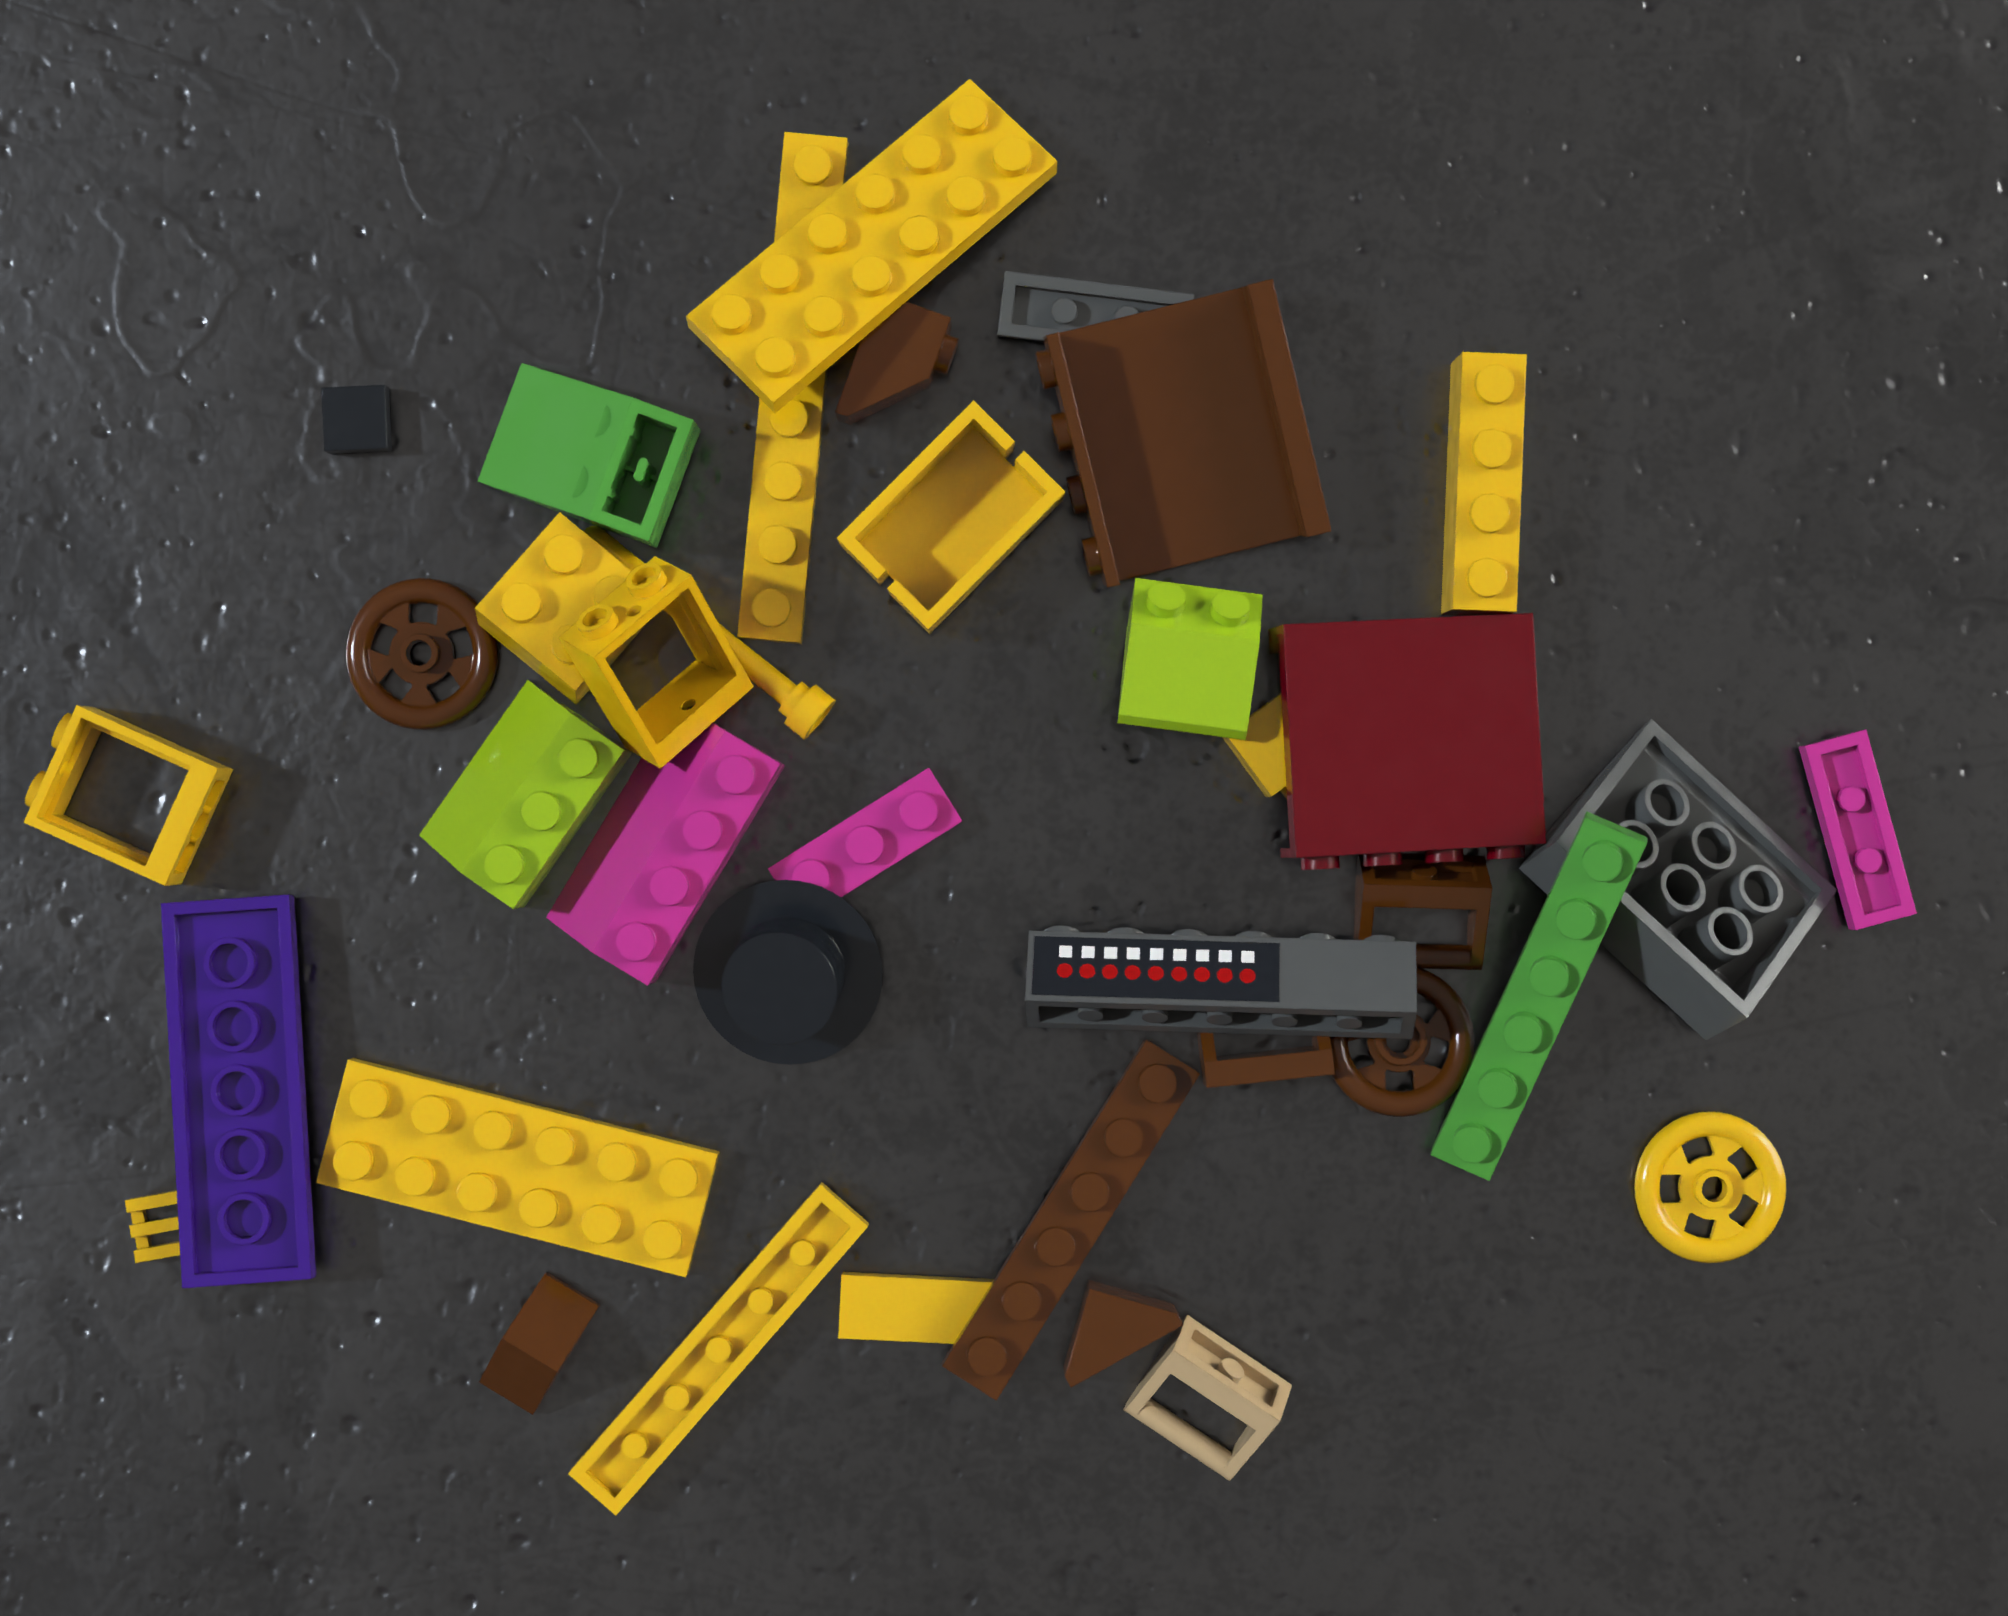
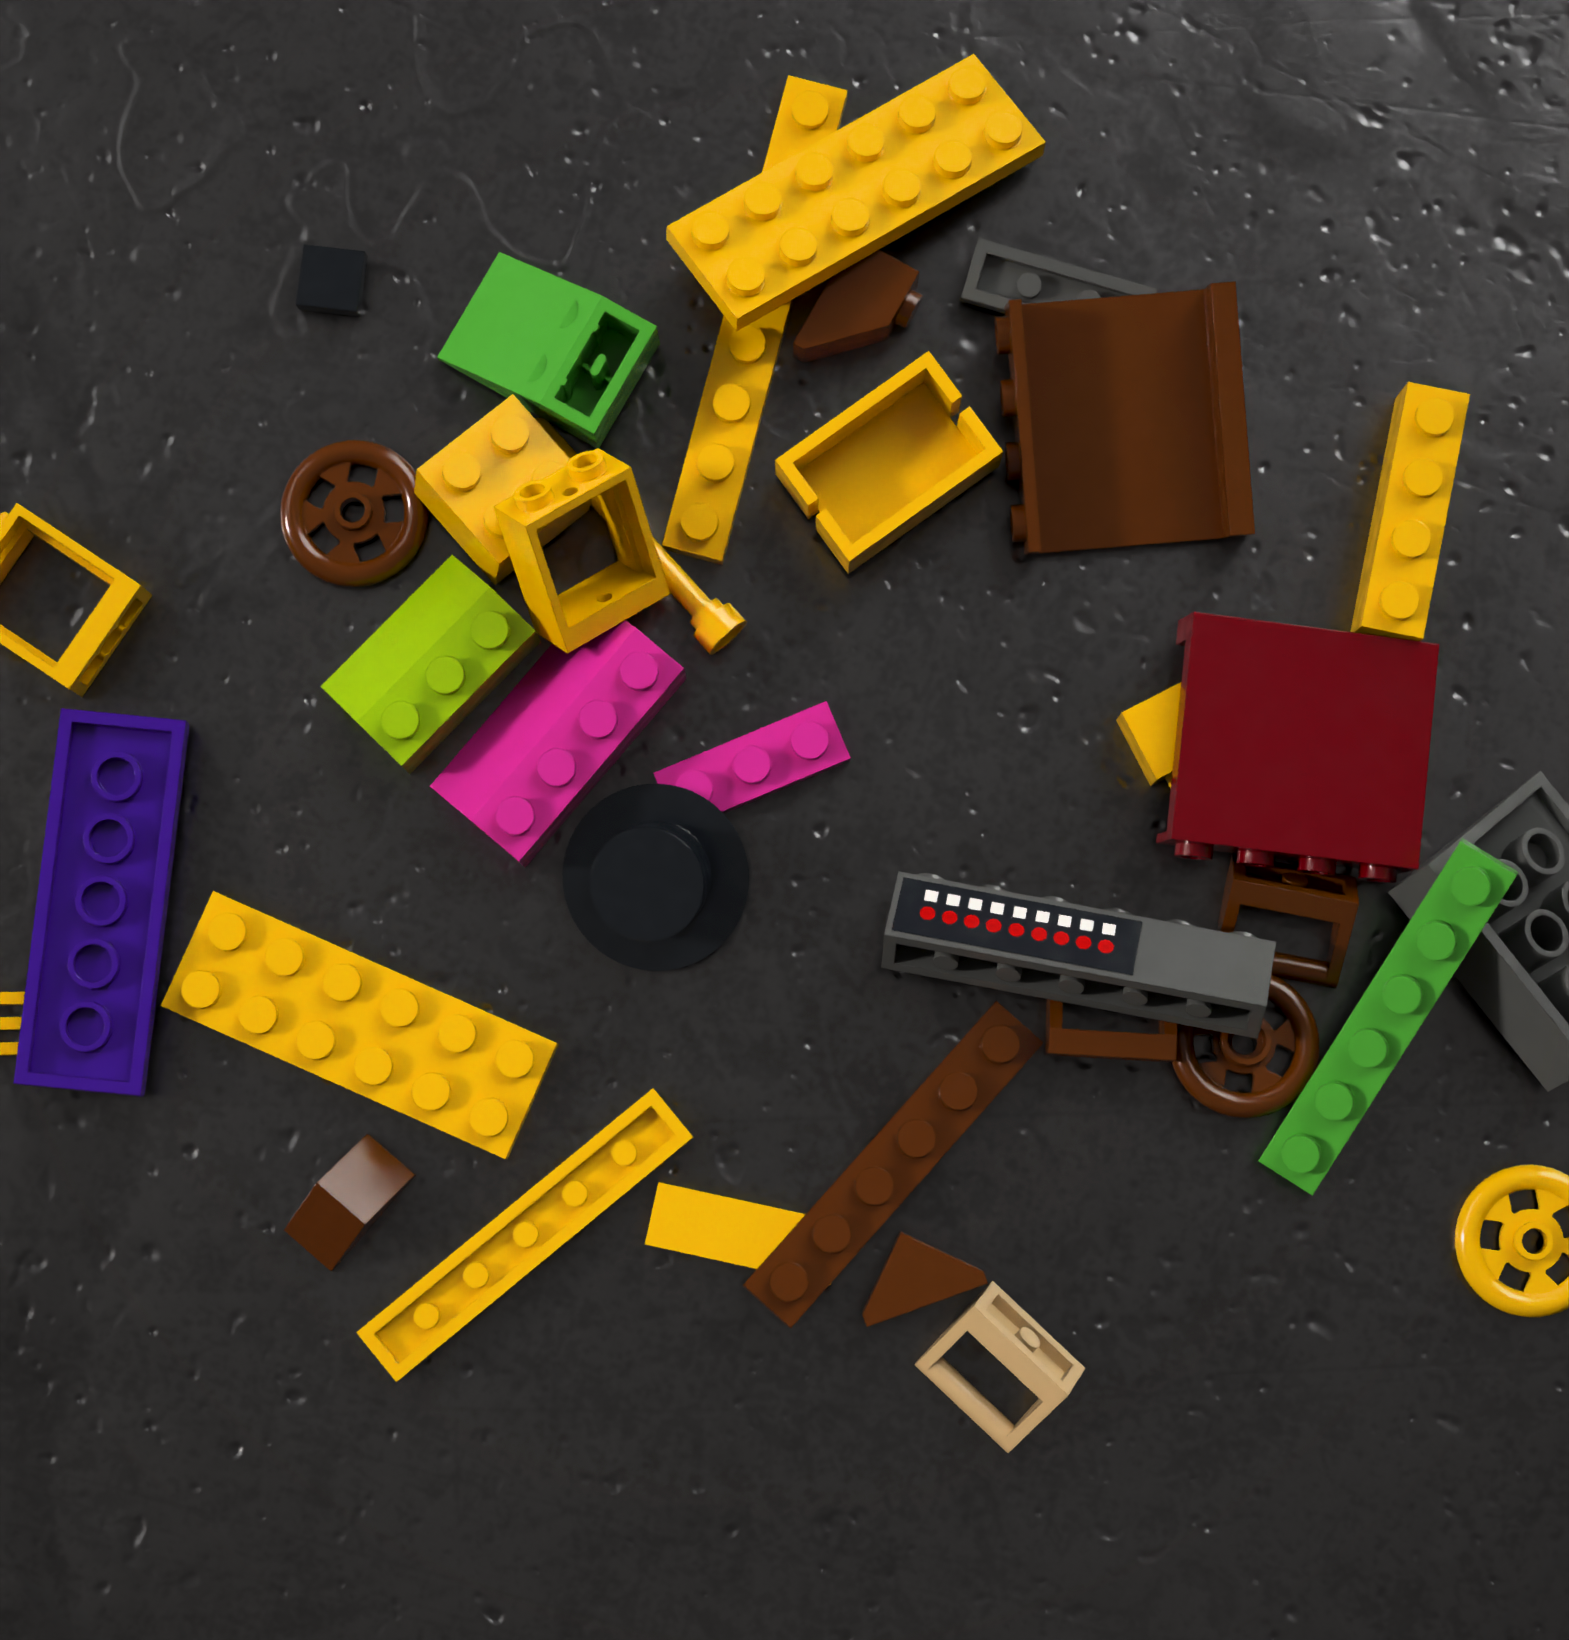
camera: 10 degrees right, 5 degrees down
lime slope [1117,578,1263,740] -> none

